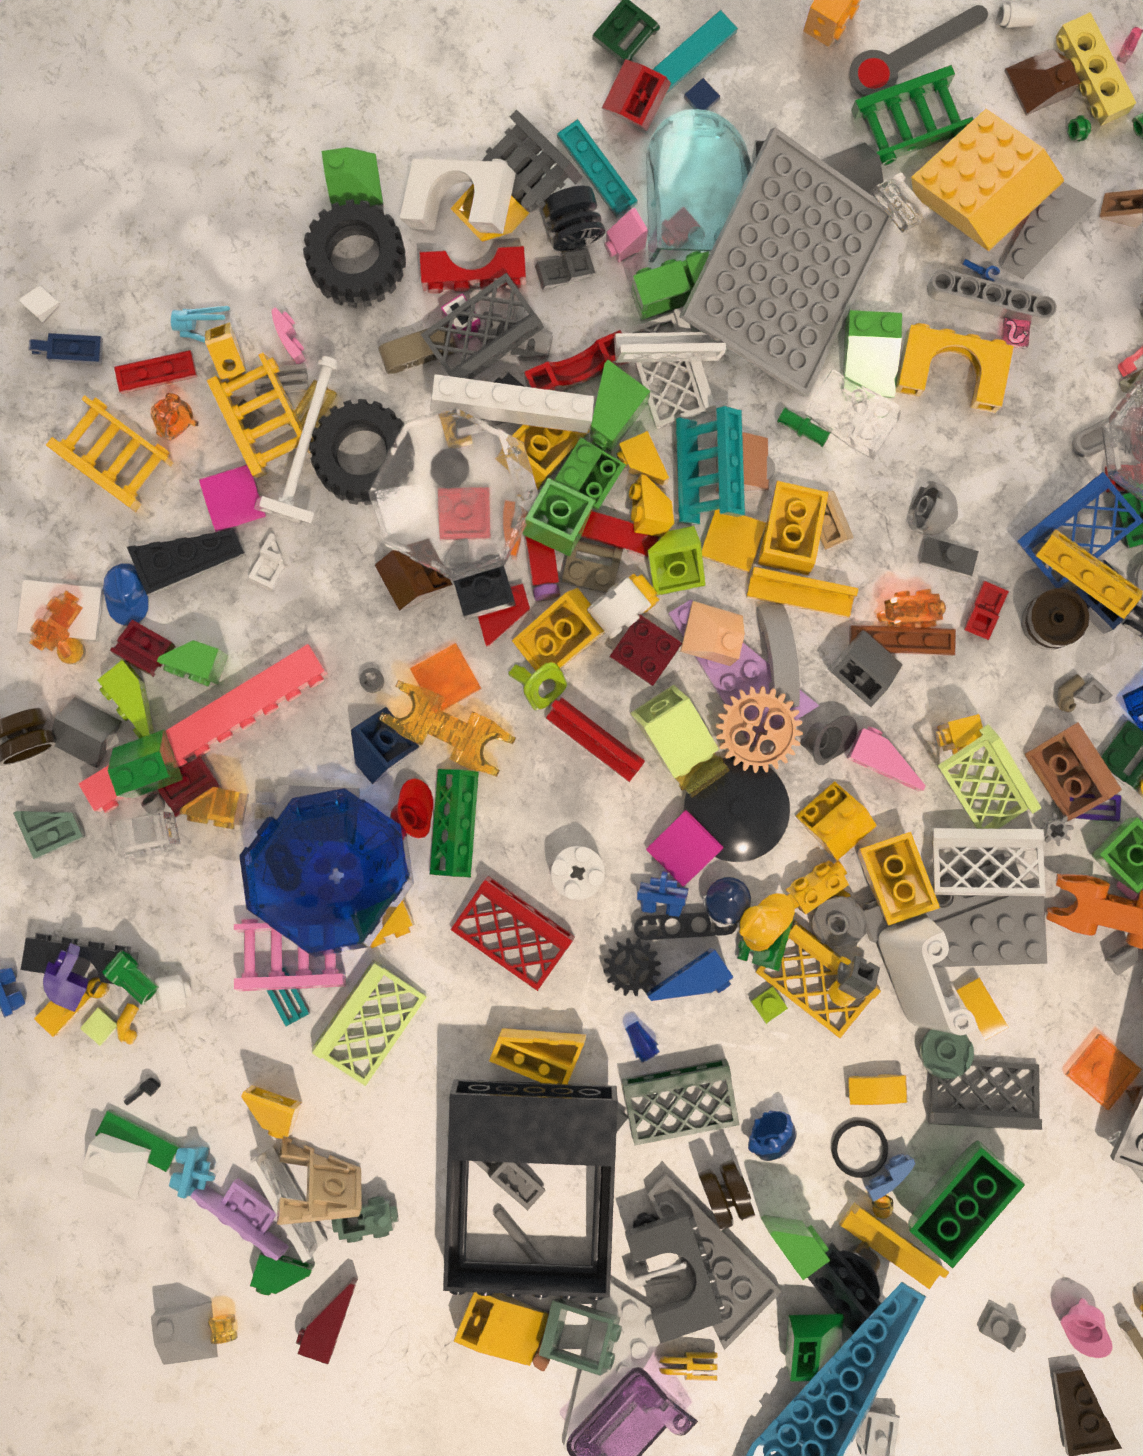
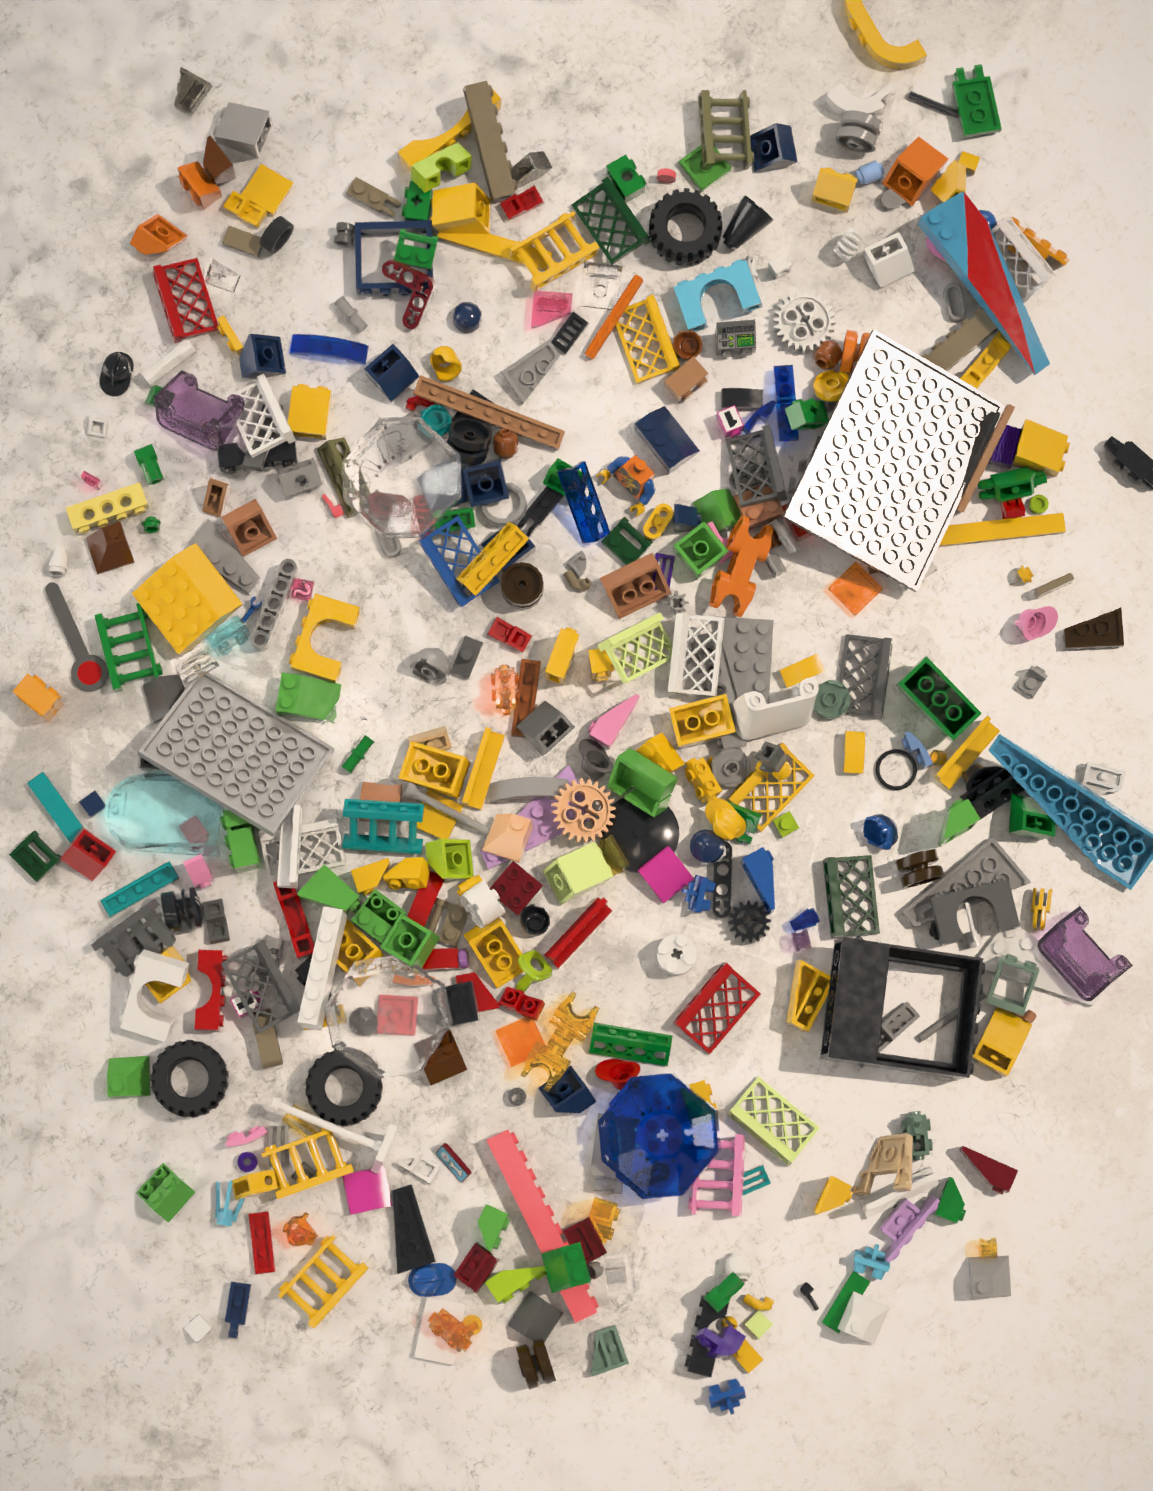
camera: 80 degrees left, 5 degrees down
none -> bright green slope [137,1163,195,1223]
none -> clear light blue bracket [206,615,251,656]
none -> nougat slope [221,499,277,557]
none -> dark purple plate [237,1152,258,1172]
none -> light grey piece [403,782,490,835]
none -> slope [436,1143,472,1183]
none -> red slope [498,987,545,1021]
none -> black hair [520,904,550,936]
none -> yellow brick [545,627,580,685]
none -> bright green piece [607,748,678,817]
none -> clear purple wheel [791,929,811,952]

